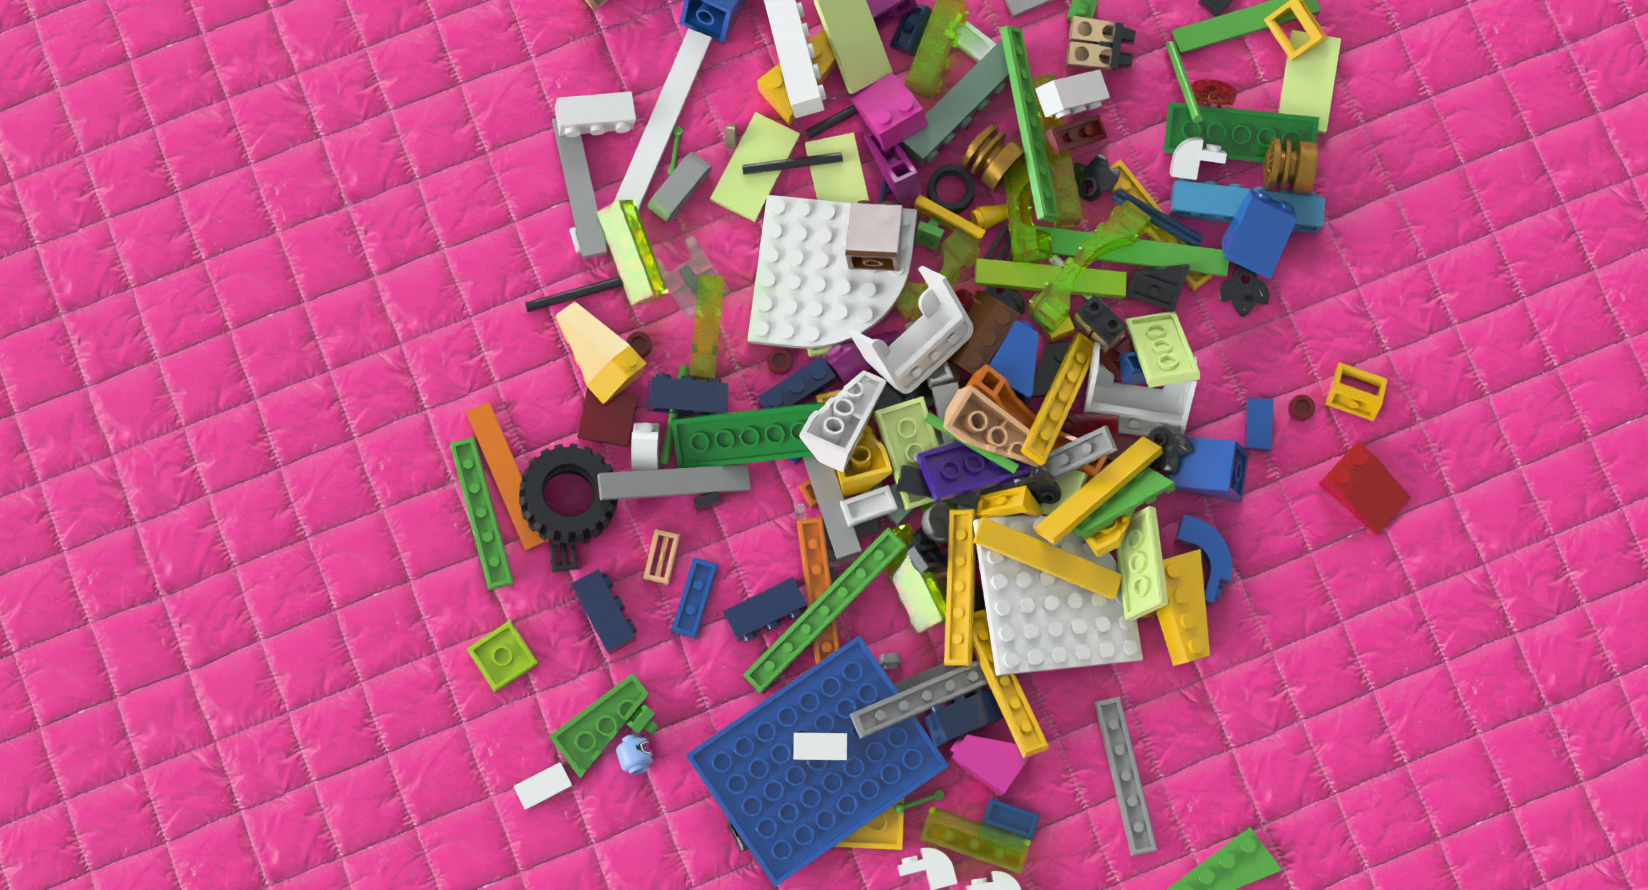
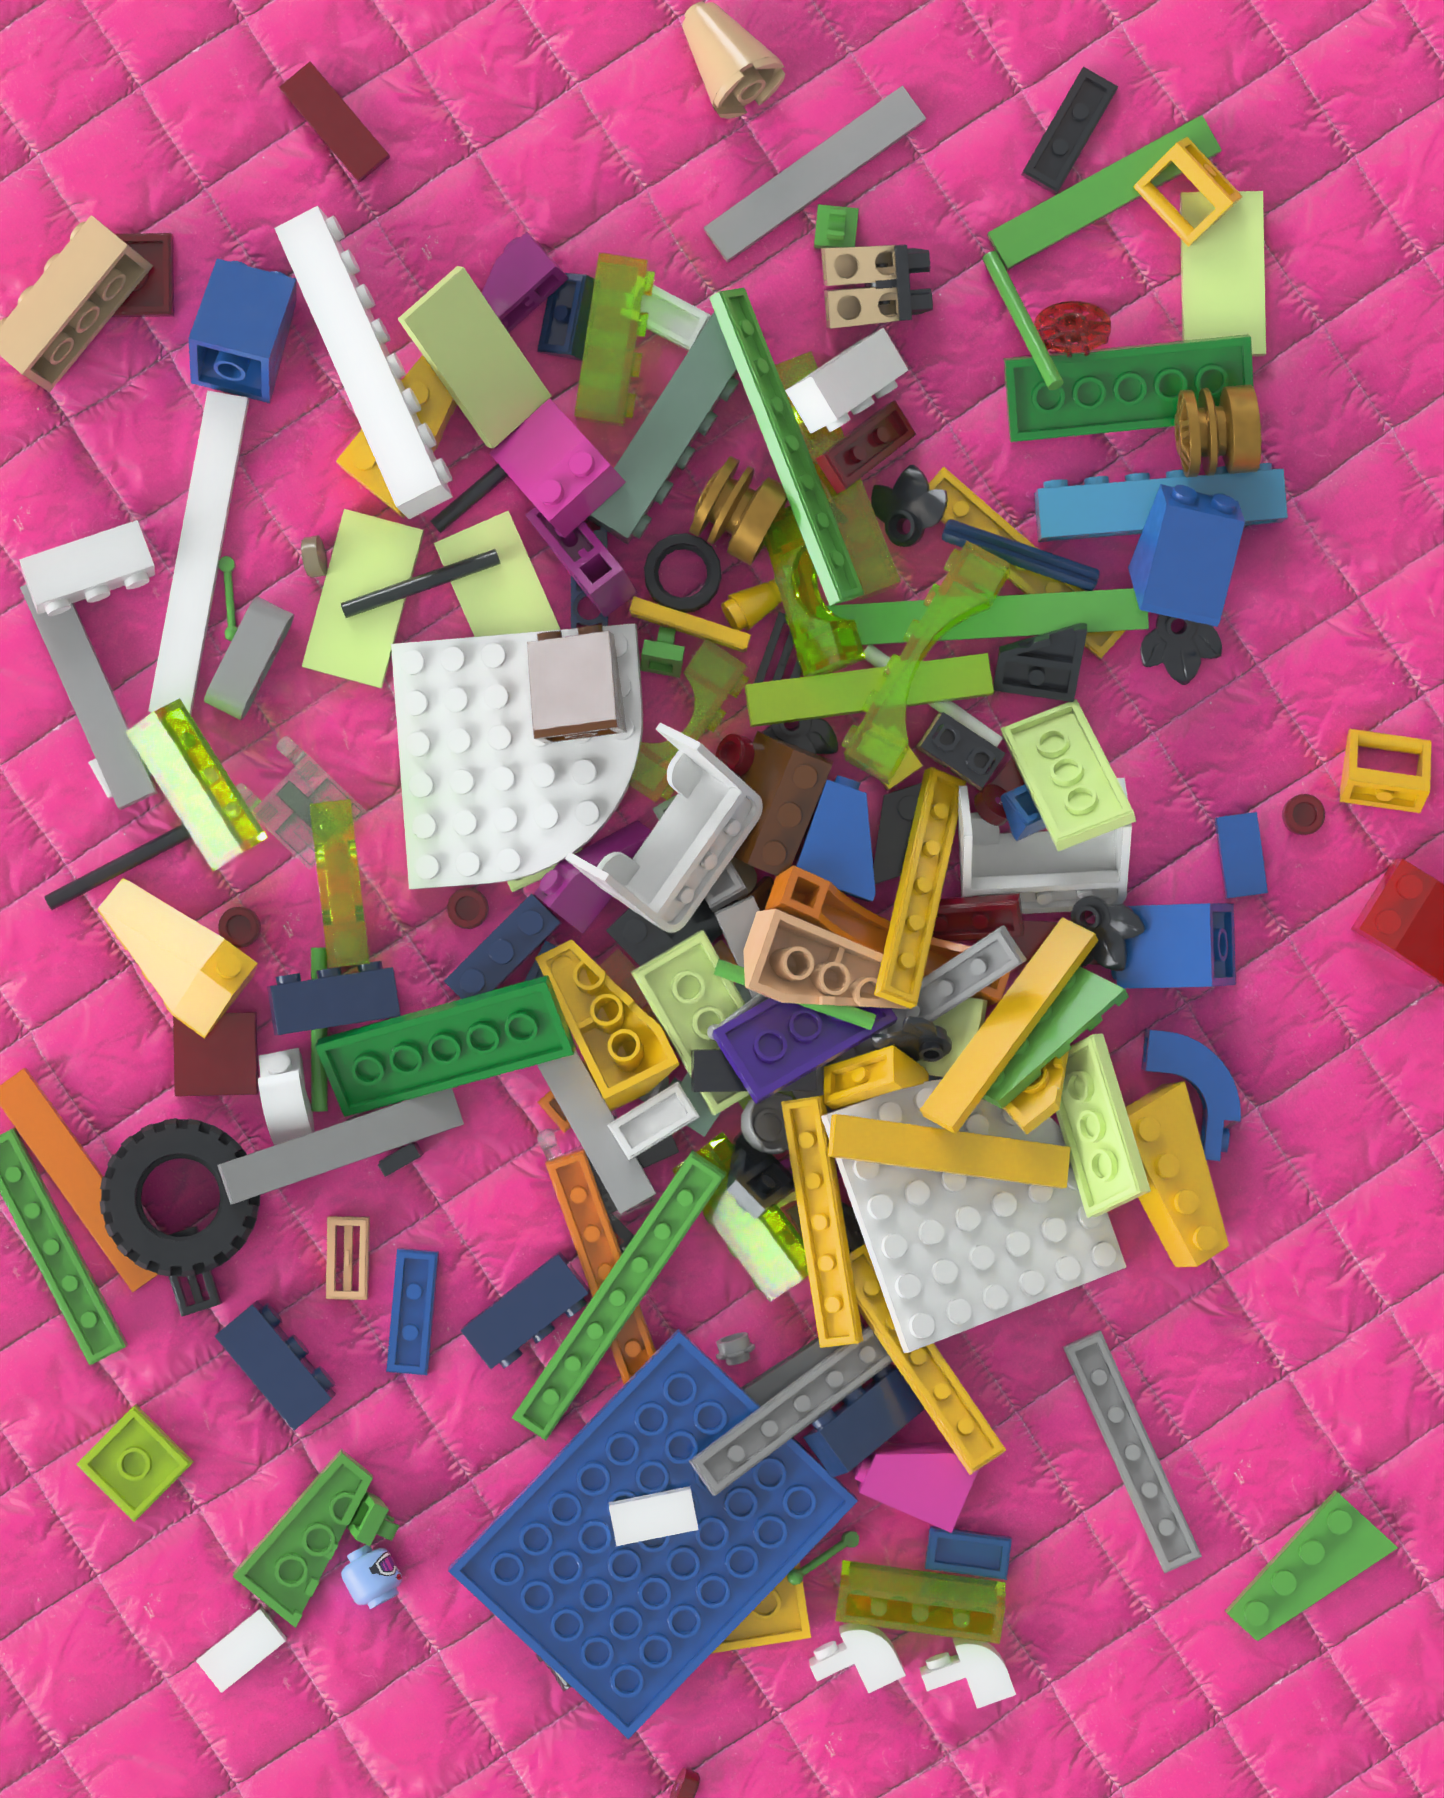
camera: 10 degrees left, 10 degrees up
white wedge [799,370,887,472] -> none
white brick [1169,137,1227,180] -> none

